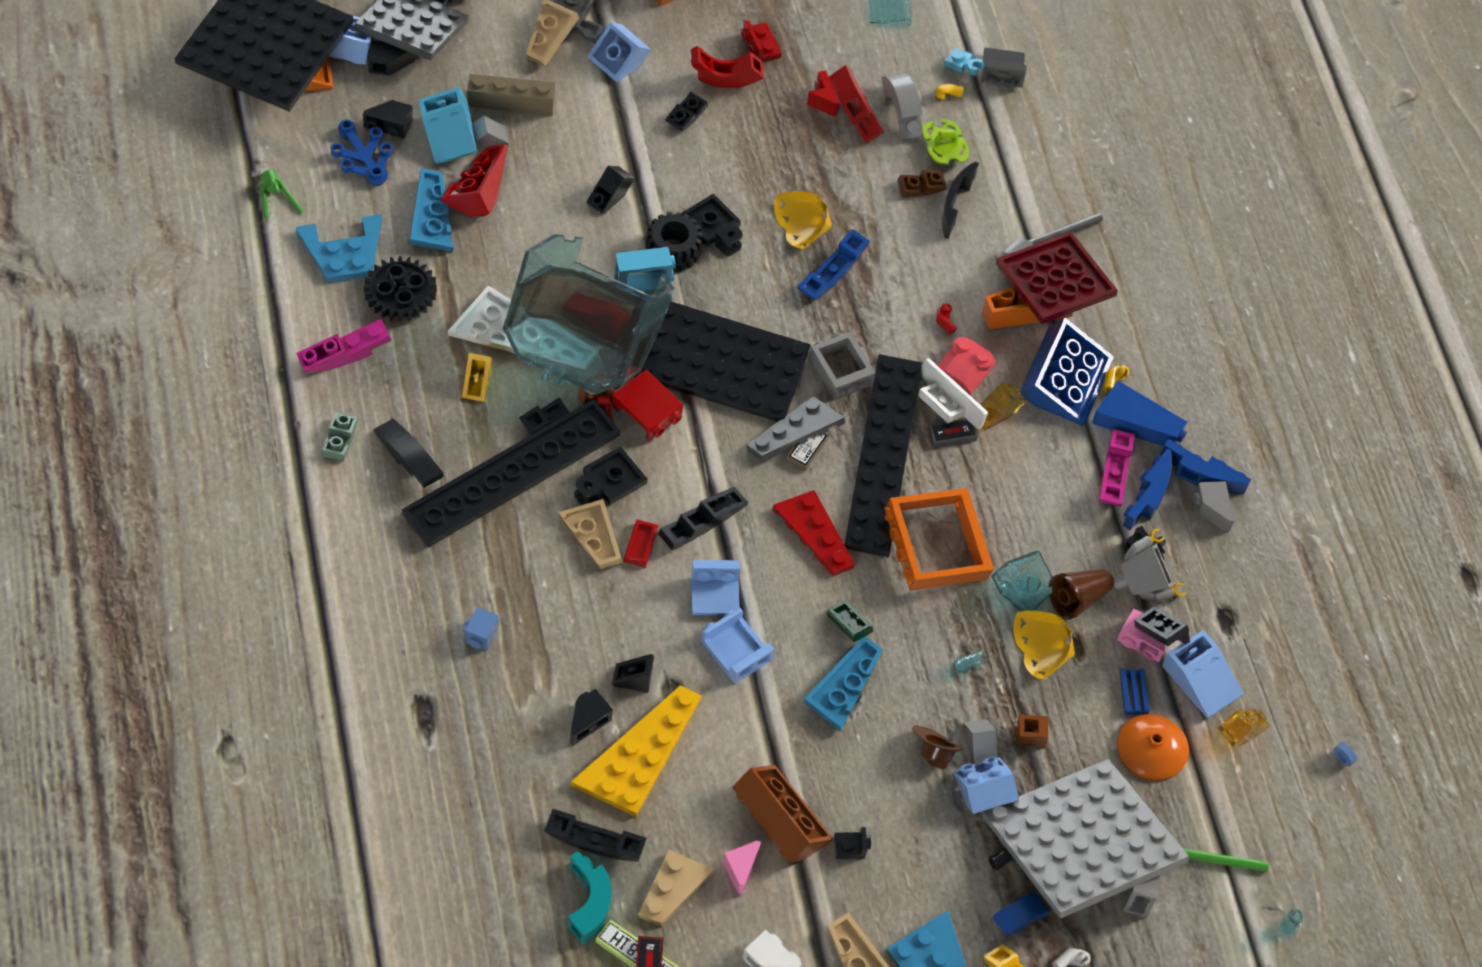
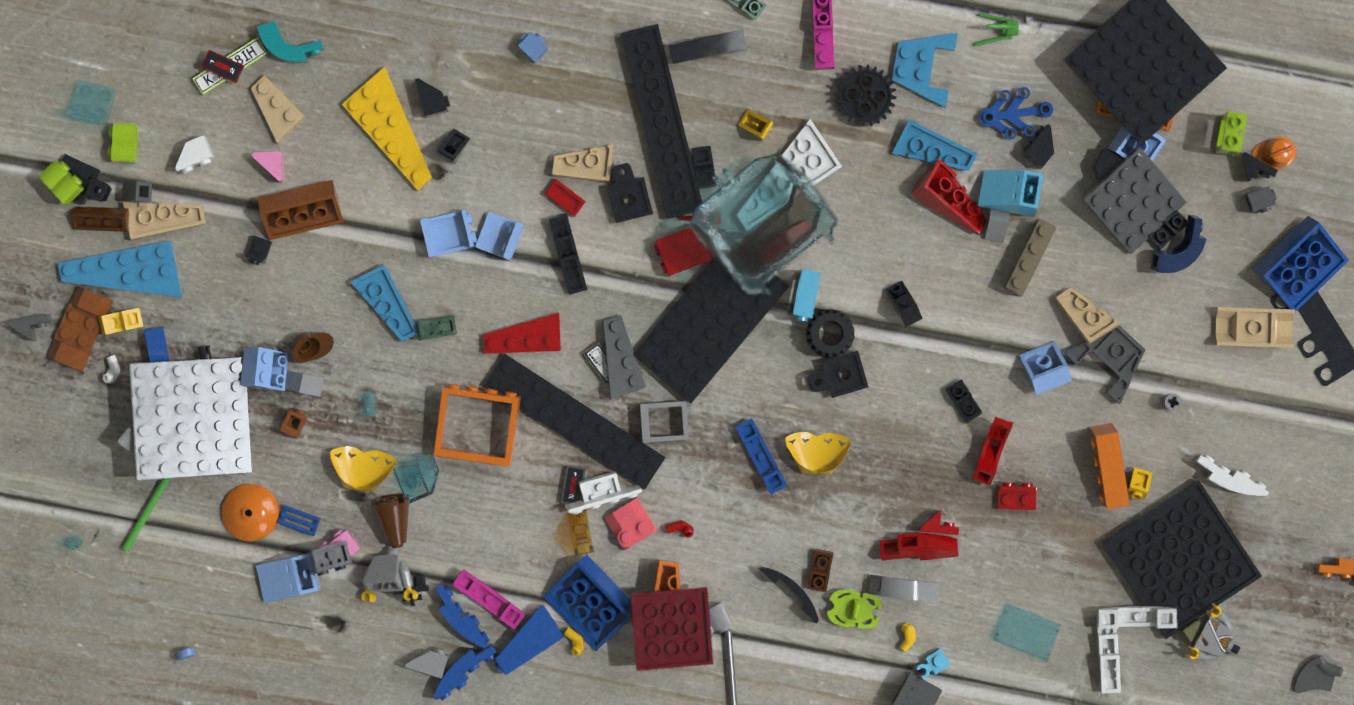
camera: 120 degrees right, 30 degrees up
black slope [544,809,647,861] -> none
clear yellow slope [1217,708,1270,747] -> none

